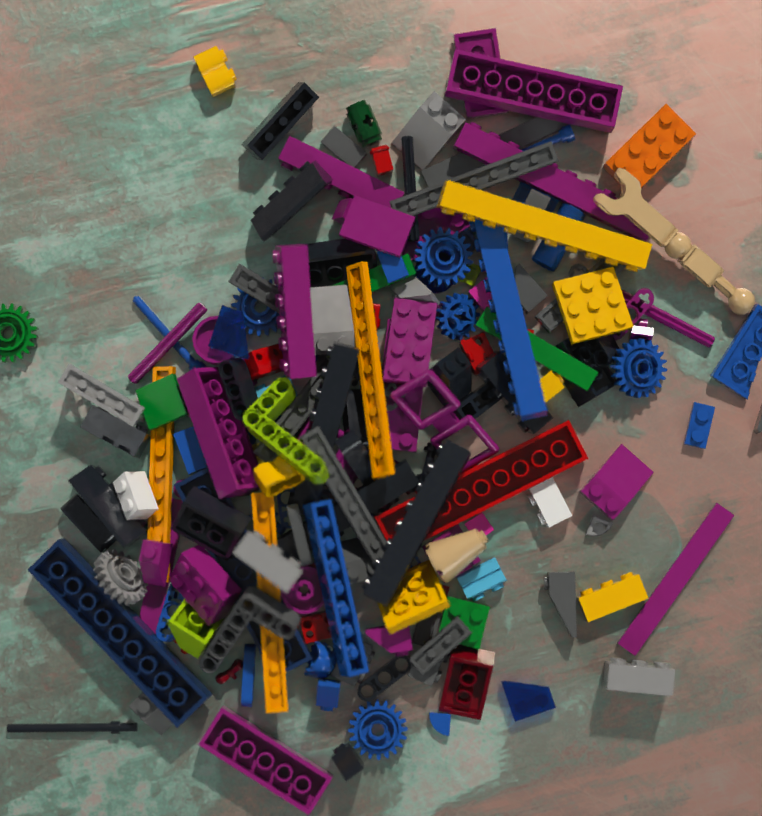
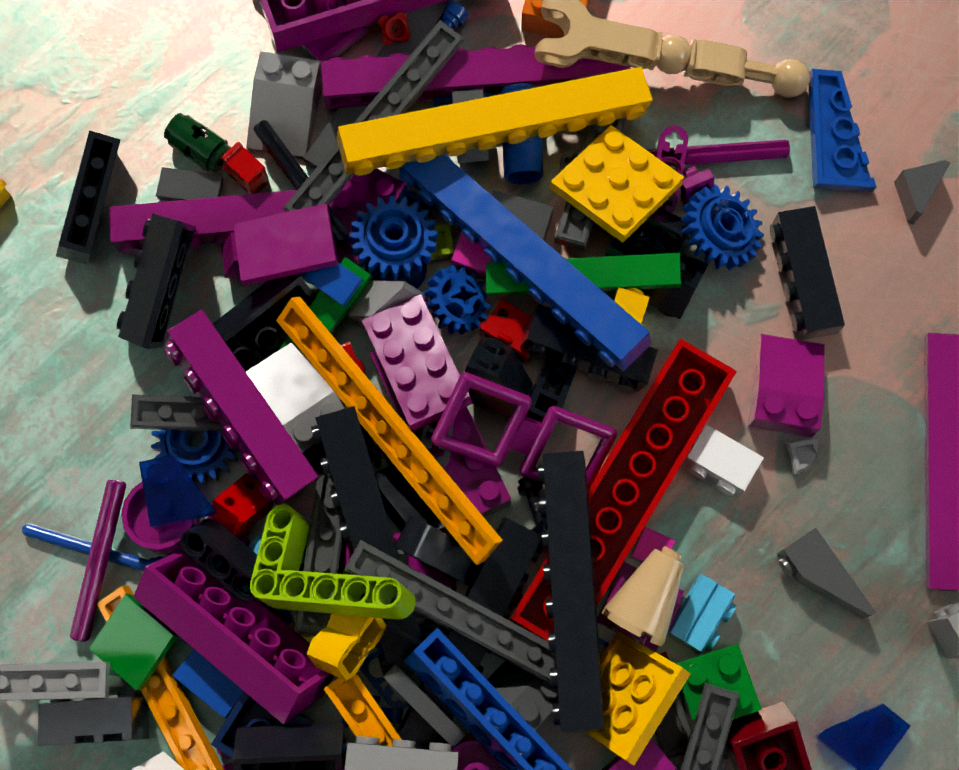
camera: 30 degrees left, 10 degrees down
yellow brick [576,571,648,622] -> none
blue plate [683,402,715,449] -> none
none -> red plate [378,12,410,45]
none -> black brick [770,206,845,340]

